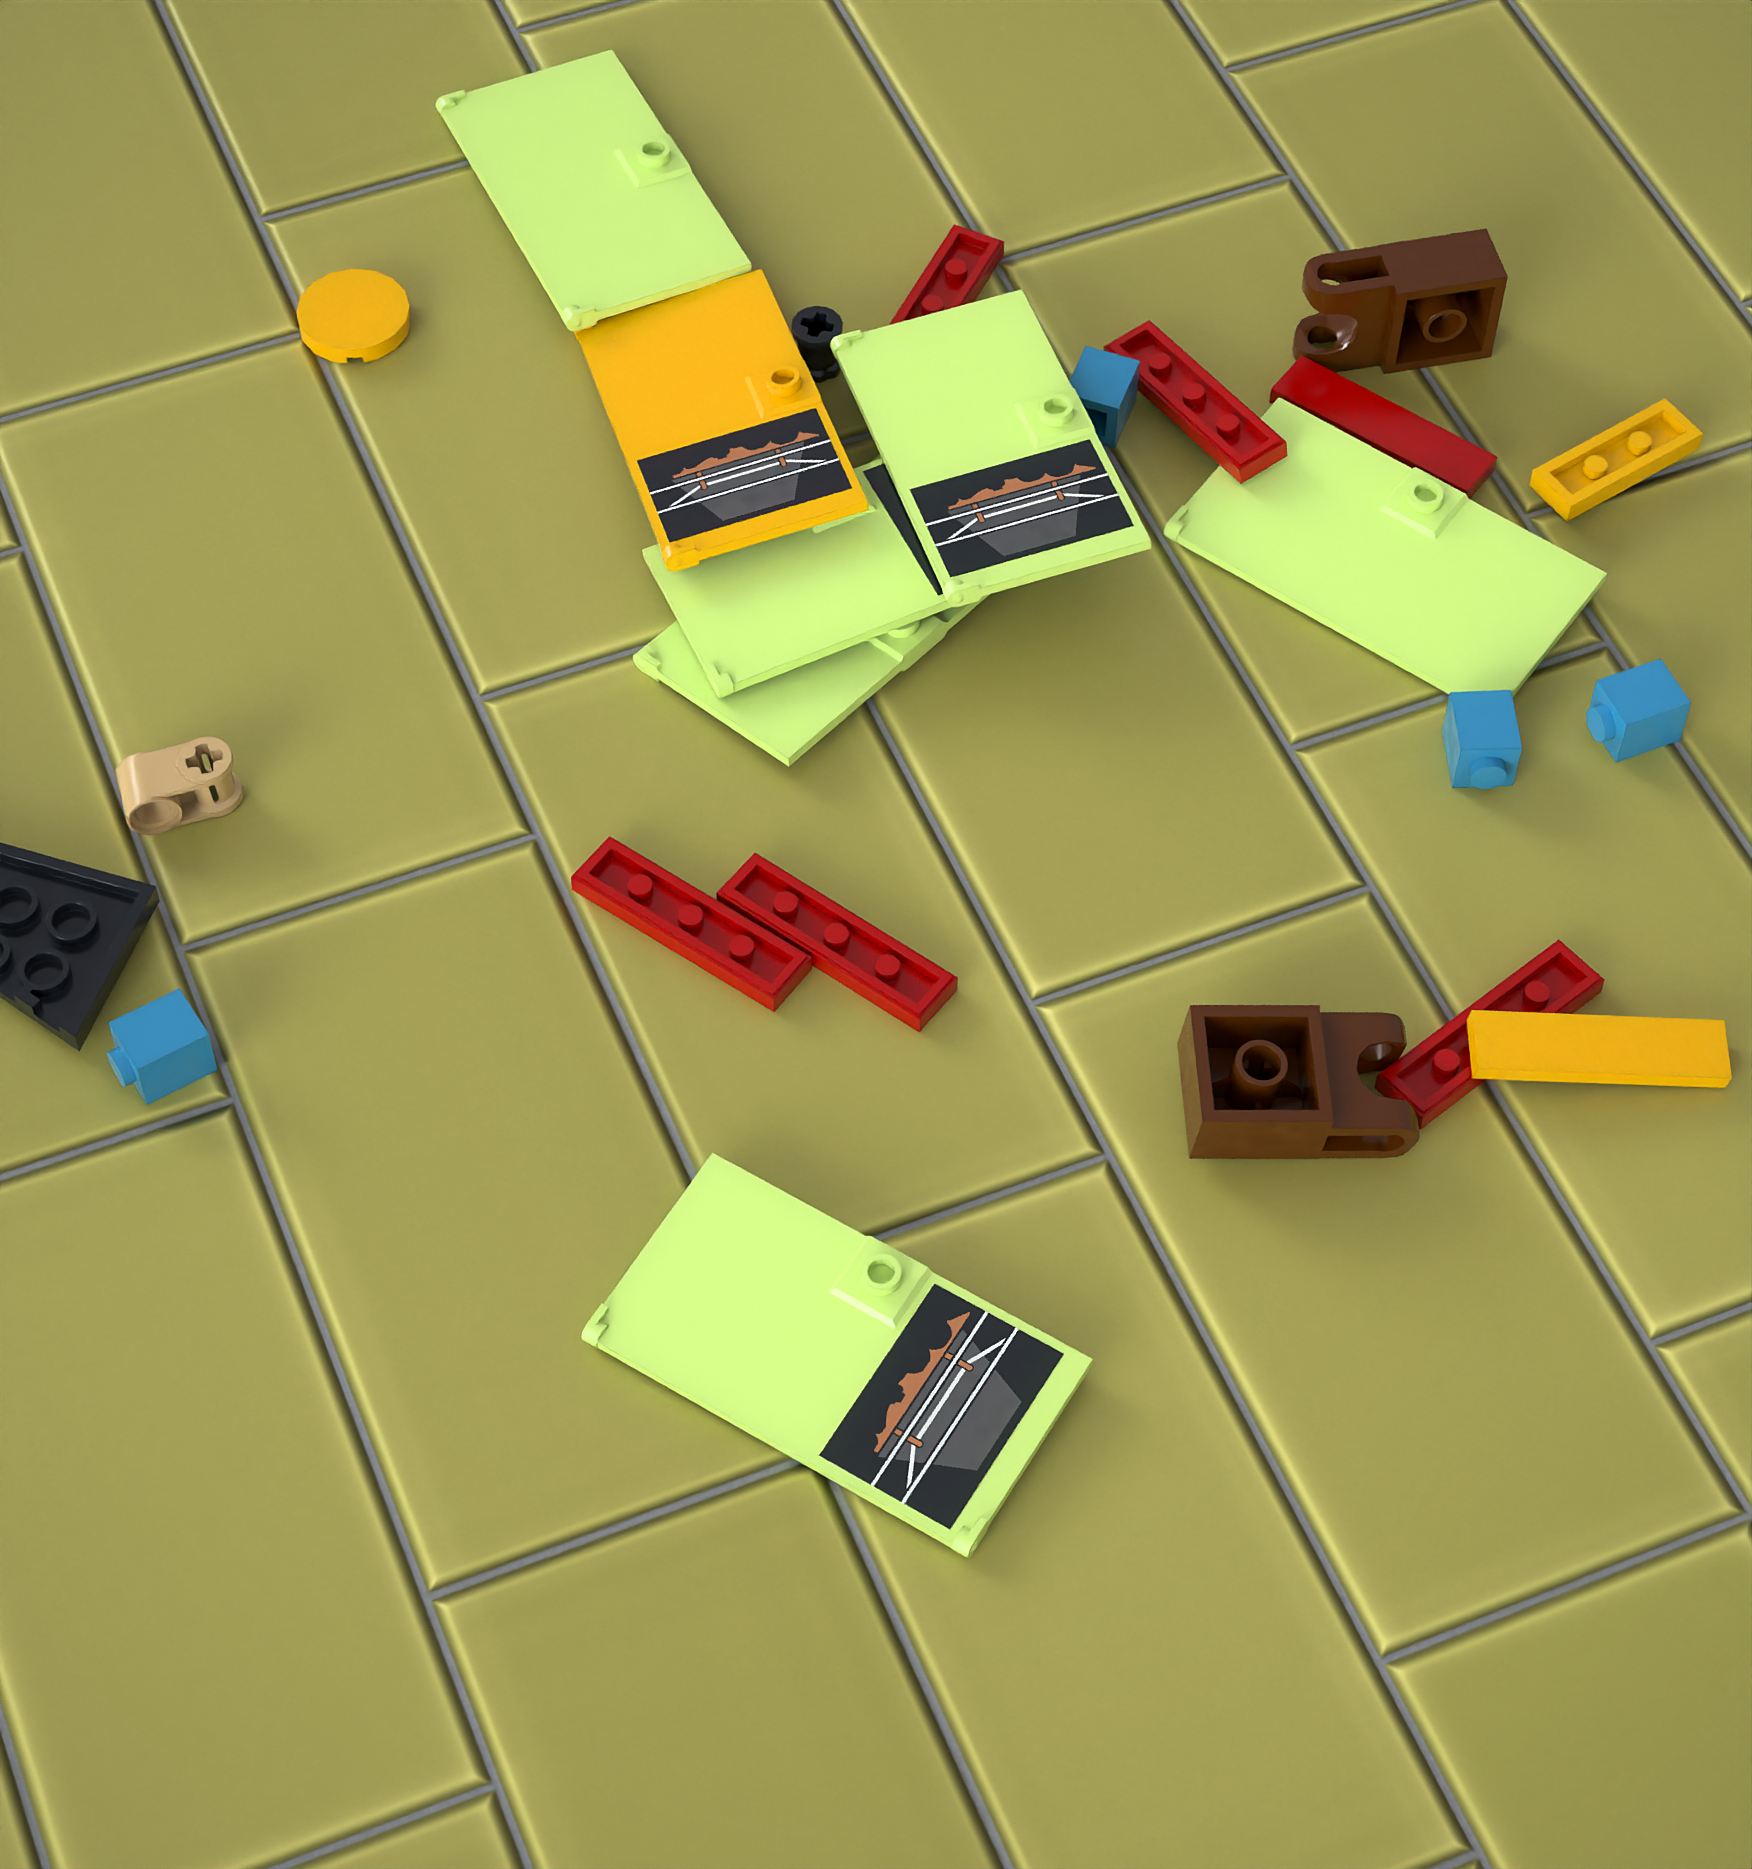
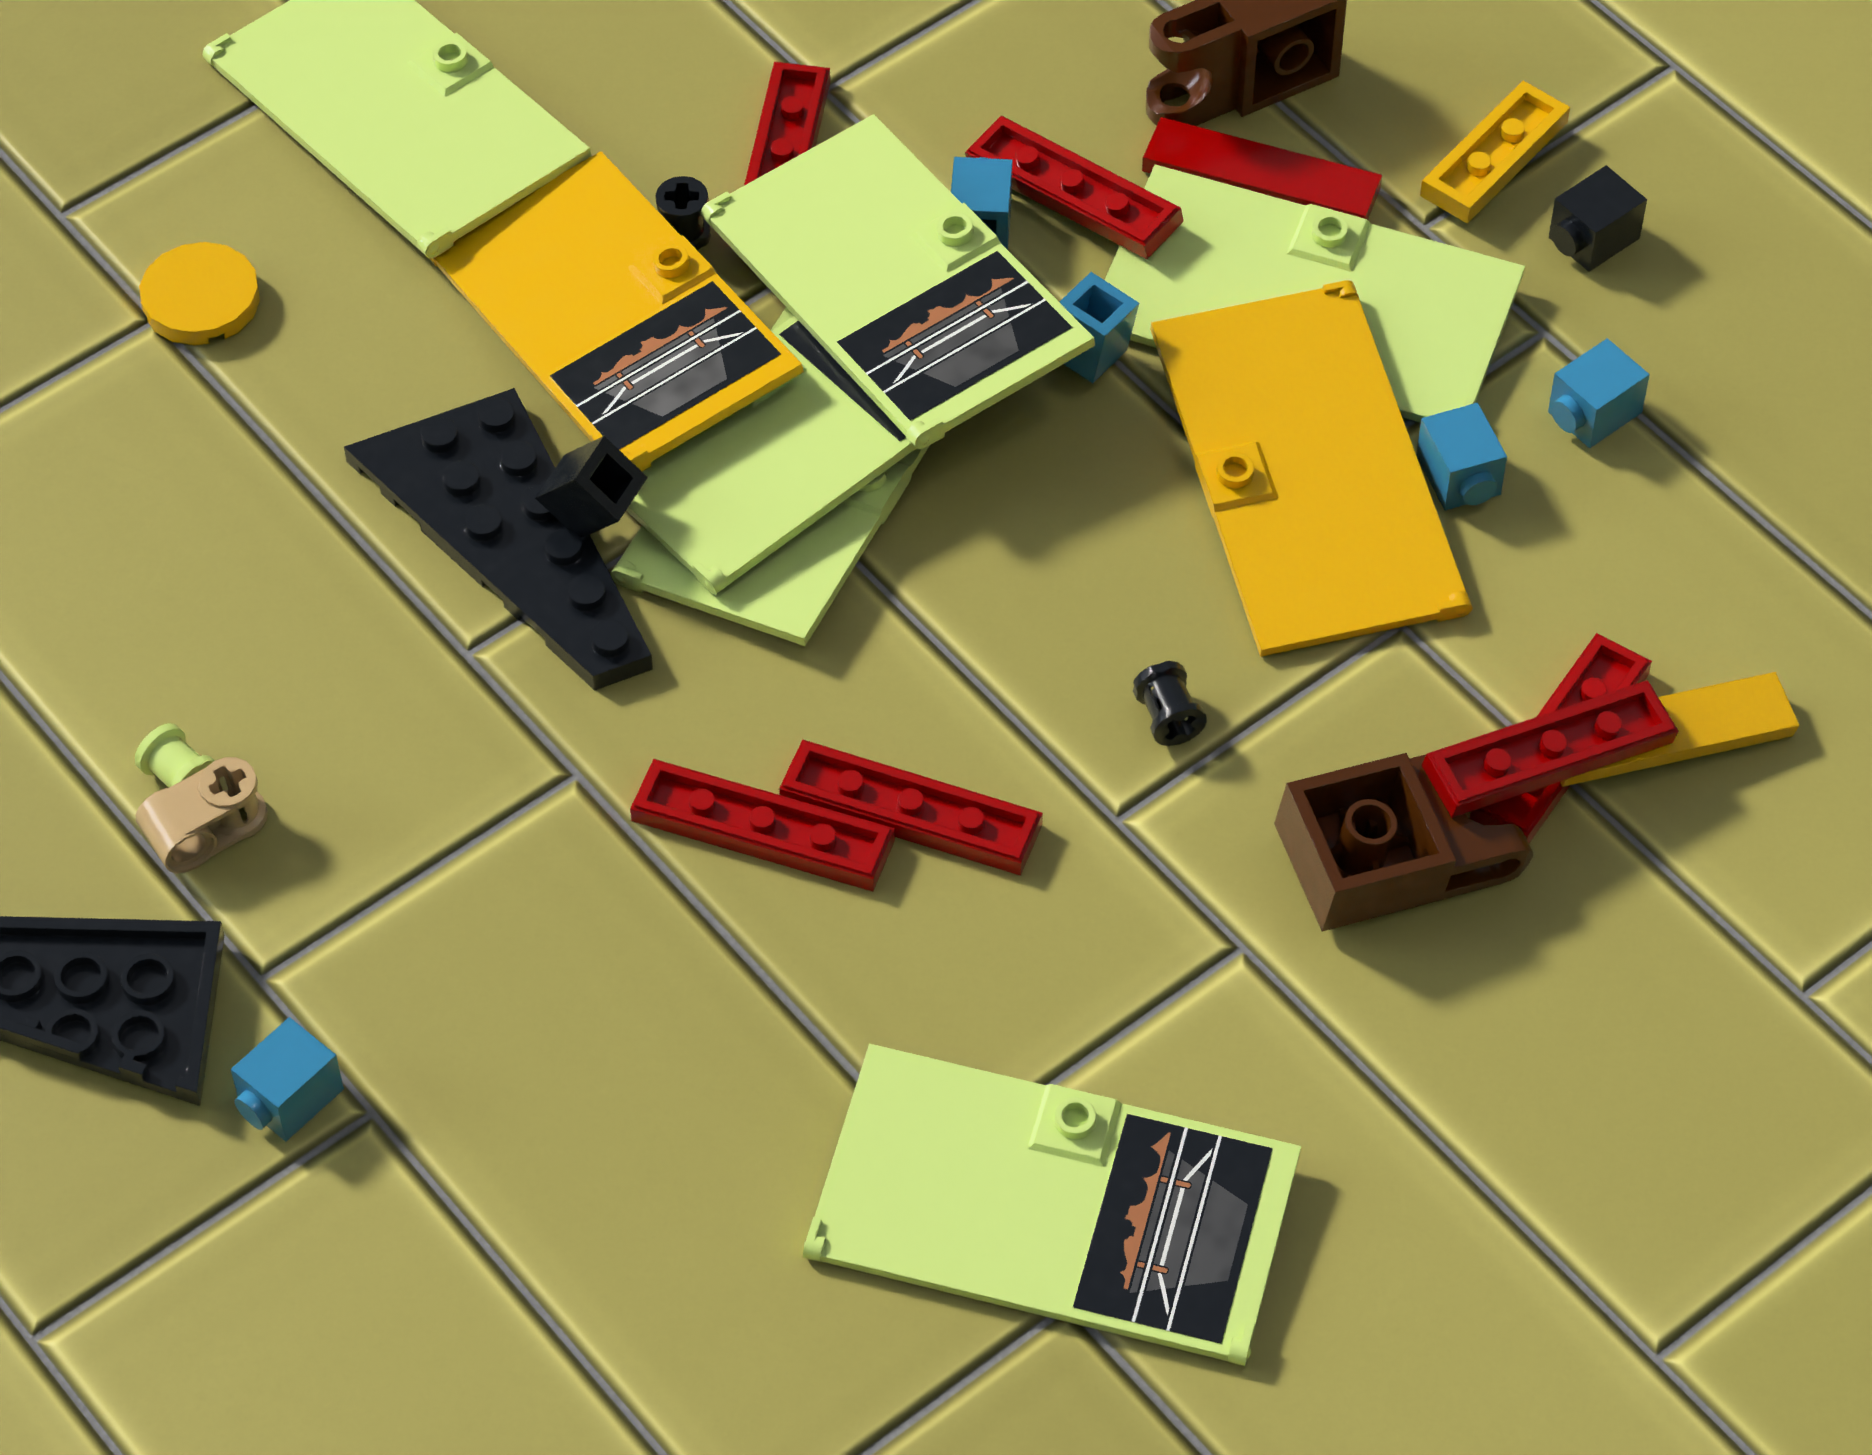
camera: 15 degrees left, 0 degrees up
none -> yellowish green bush [134,723,215,787]
none -> black wing [344,388,653,691]
none -> black brick [535,436,648,538]
none -> dark azure brick [1059,272,1139,383]
none -> black bush [1133,661,1207,746]
none -> yellow door [1150,280,1473,657]
none -> red tile [1421,680,1679,818]
none -> black brick [1548,165,1647,272]

